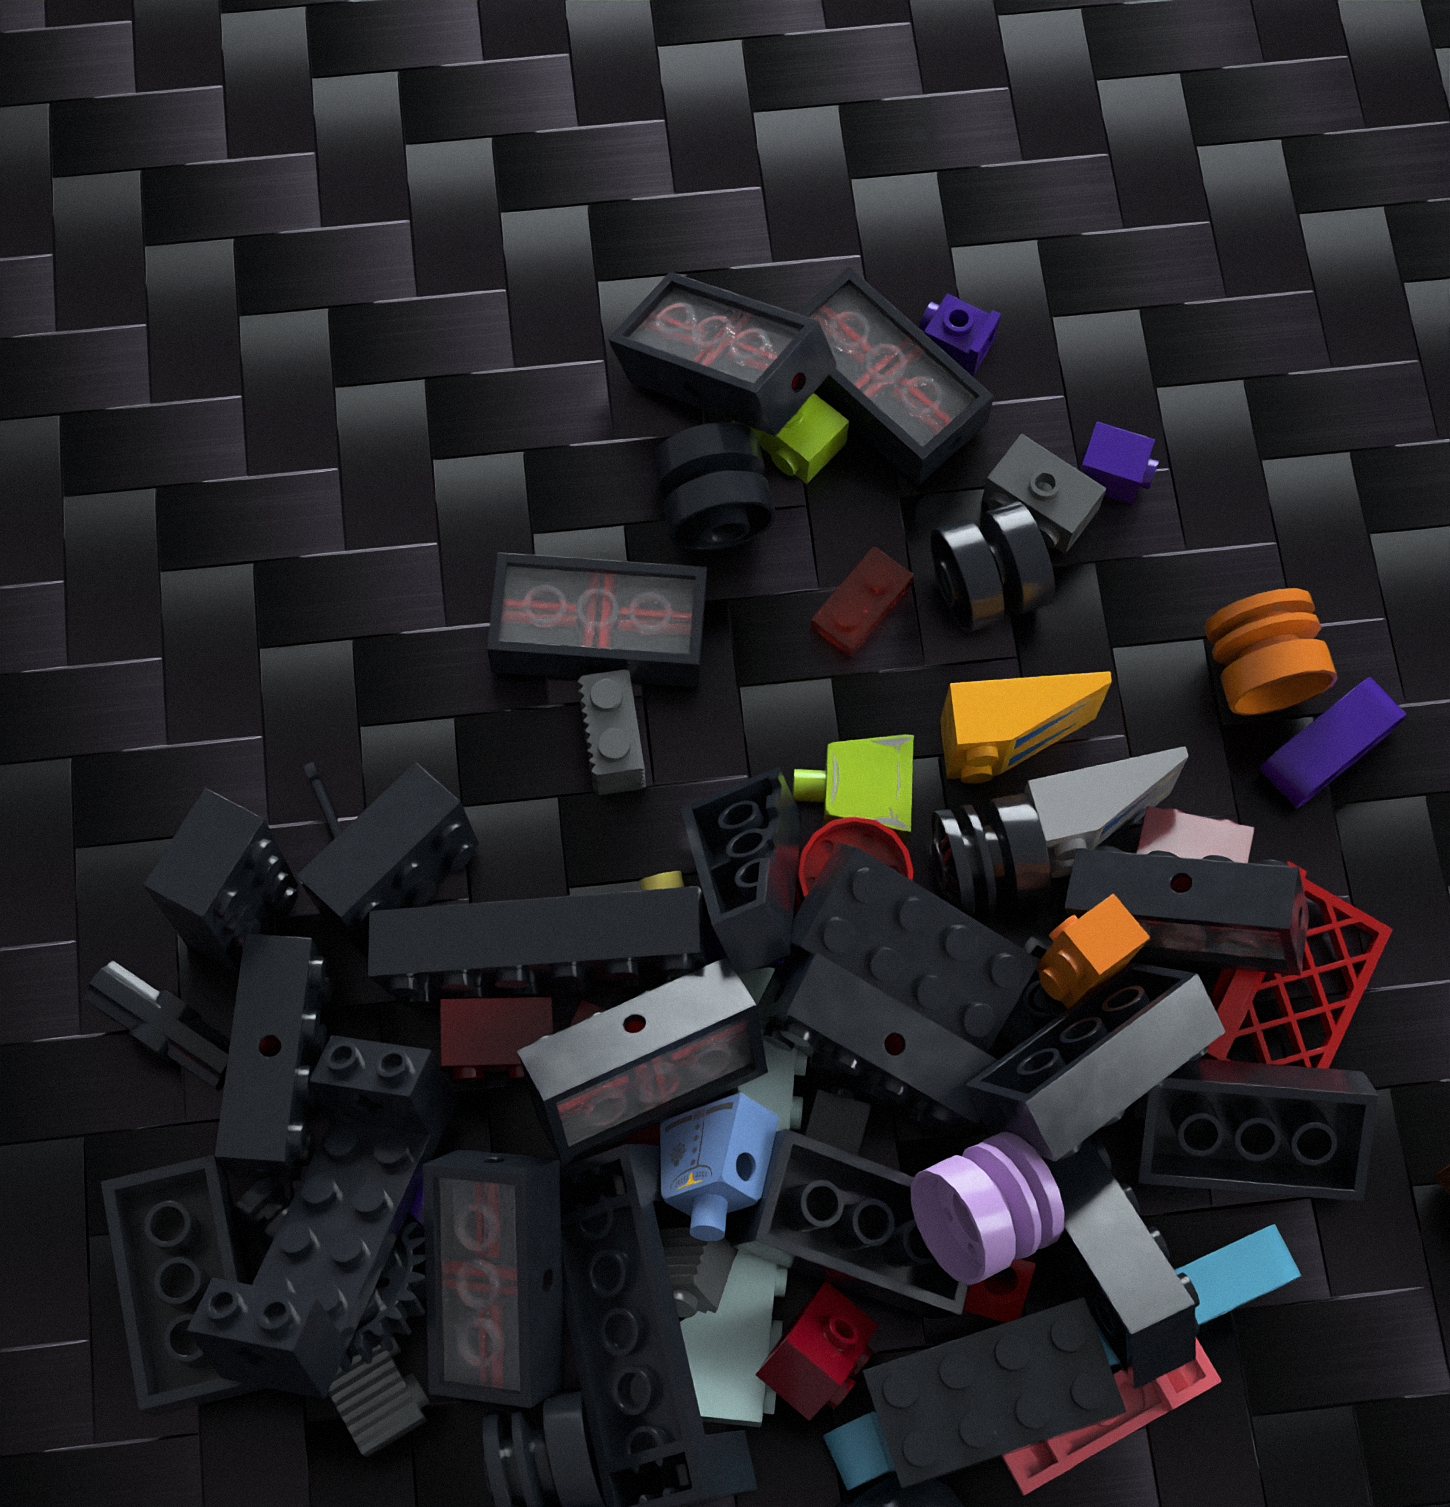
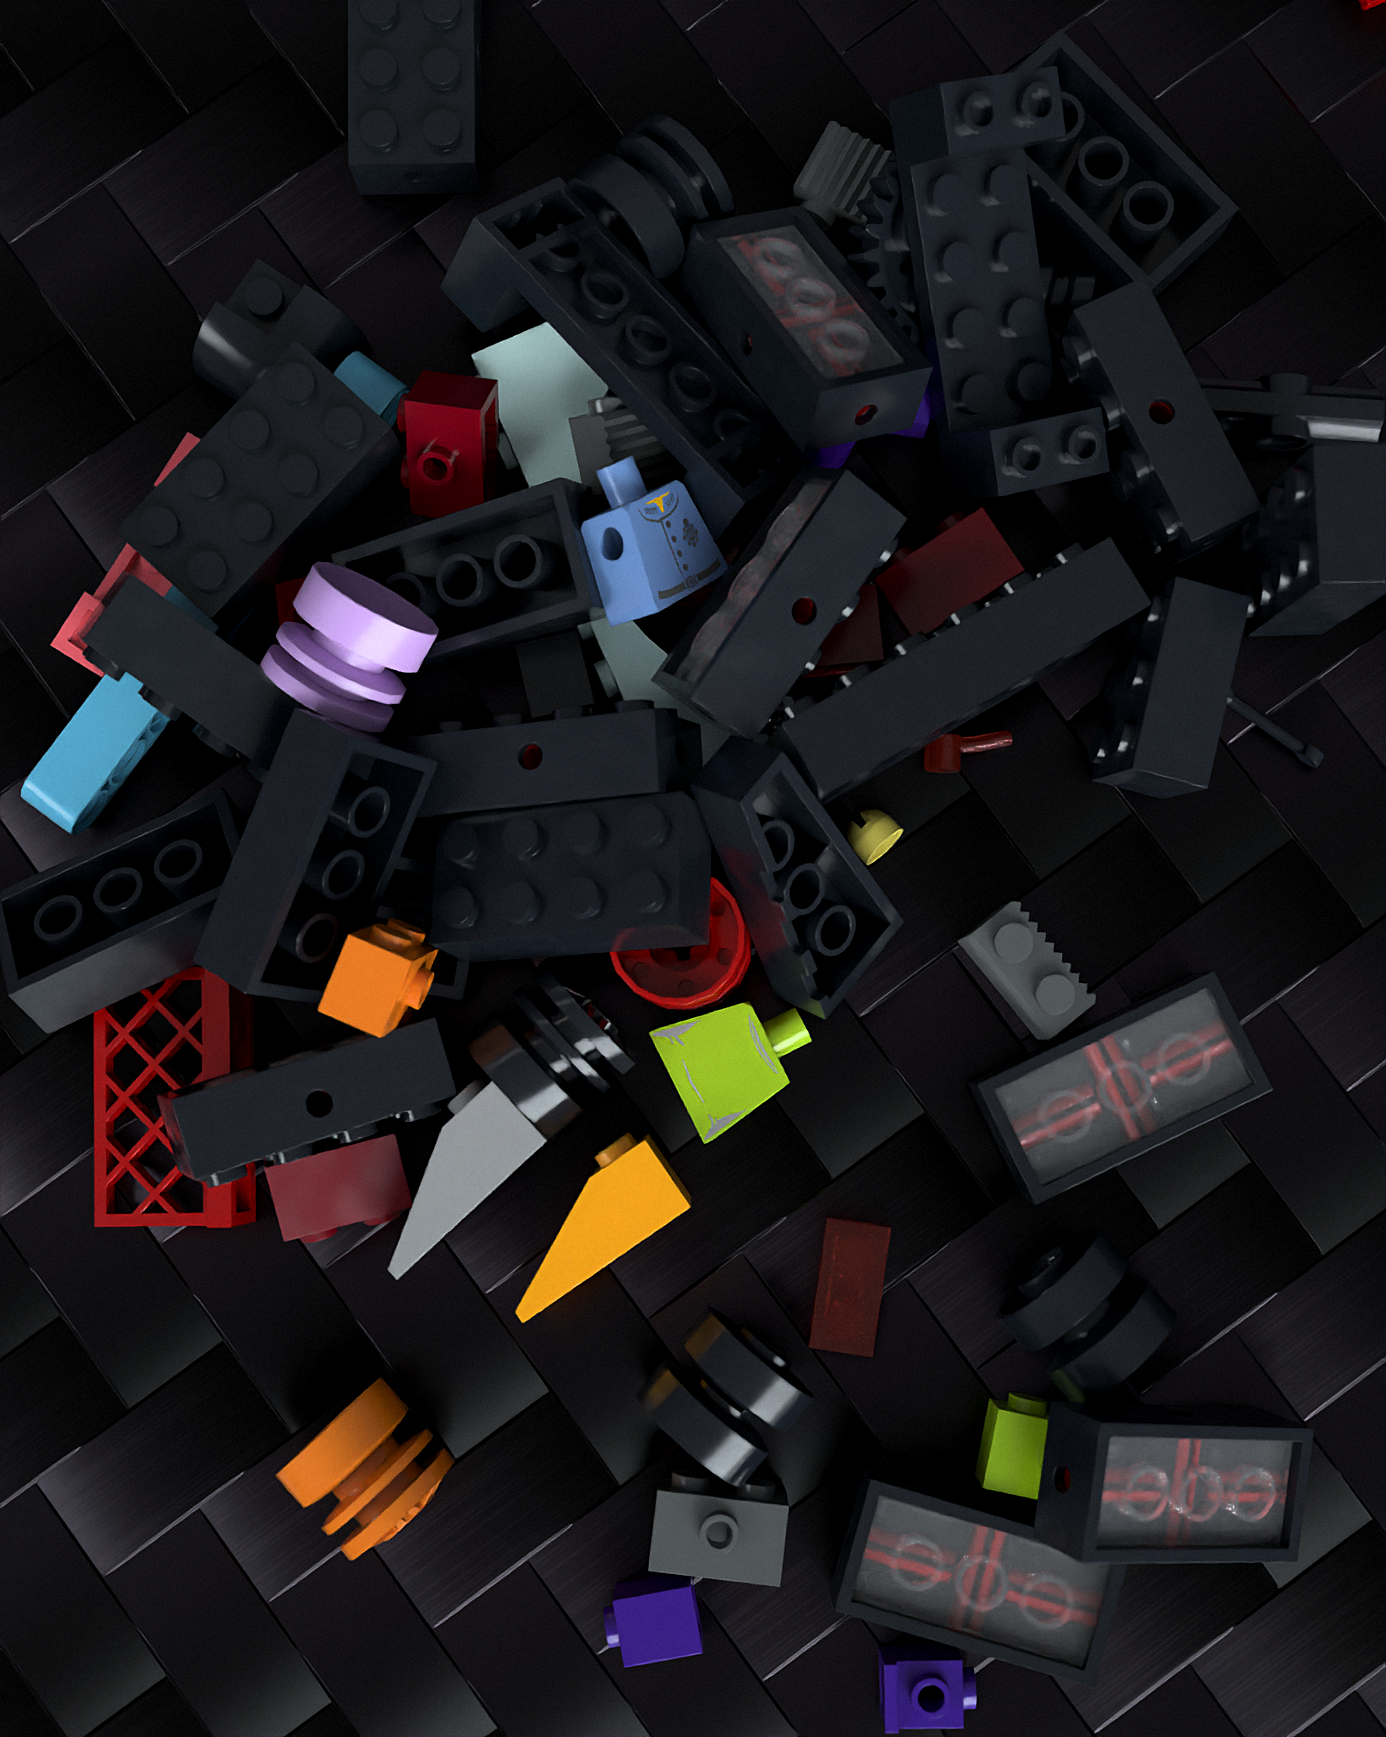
camera: 155 degrees right, 15 degrees up
dark purple beam [1260,677,1407,809] -> none

